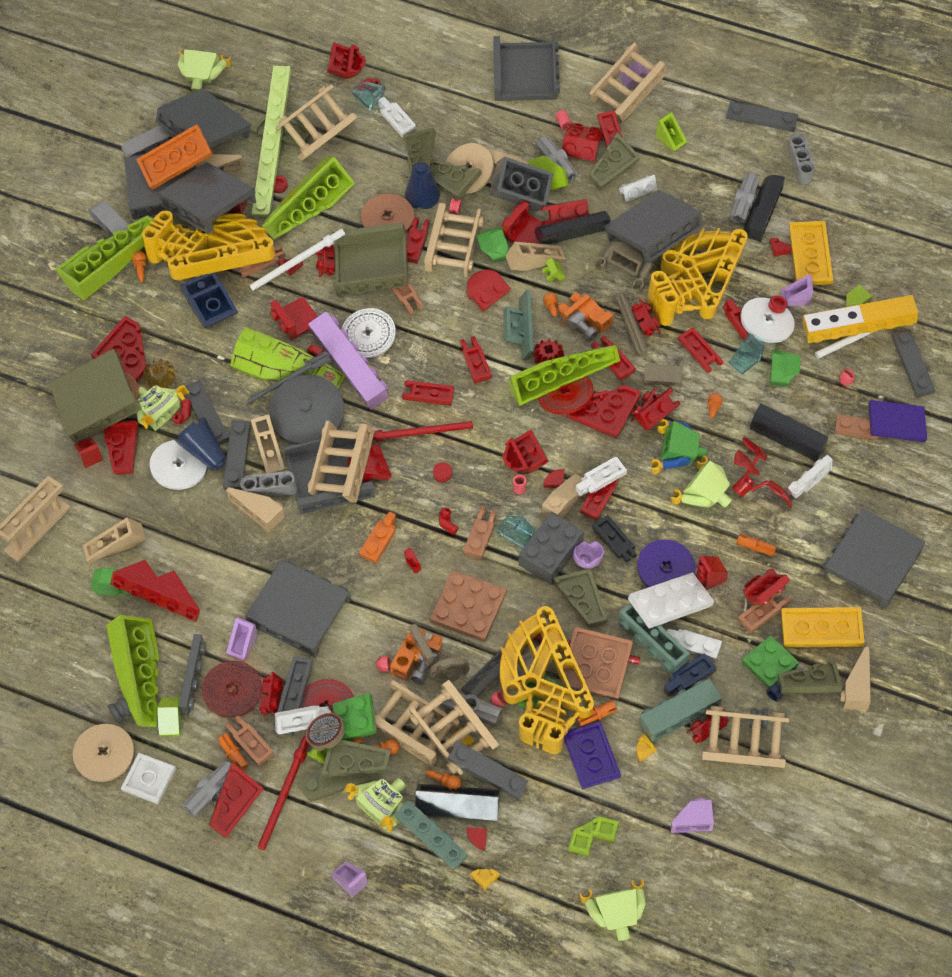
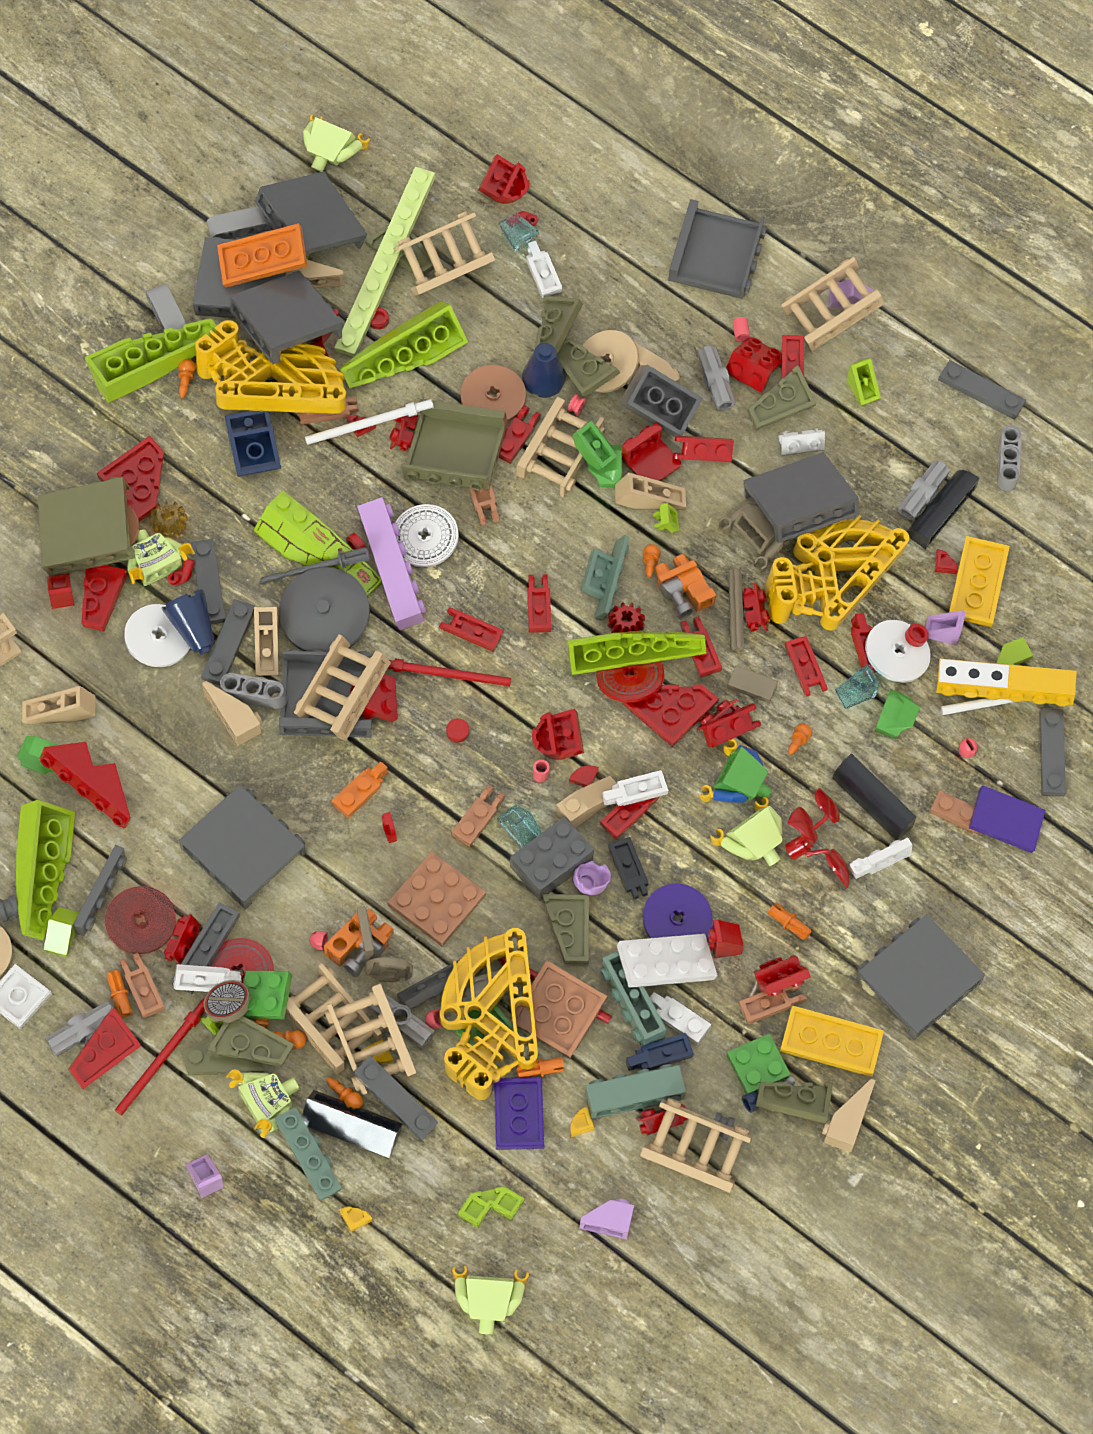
camera: 10 degrees right, 5 degrees up
lavender slope [226,617,258,661] -> none
red bracket [270,297,318,340] -> none
red arm [438,507,459,535] -> none
red slope [466,270,511,312] -> none
red tile [466,827,487,851] -> none
lime tile [528,156,569,190] -> none
black brick [535,211,611,245] -> none
none -> bright green slope [572,420,617,470]

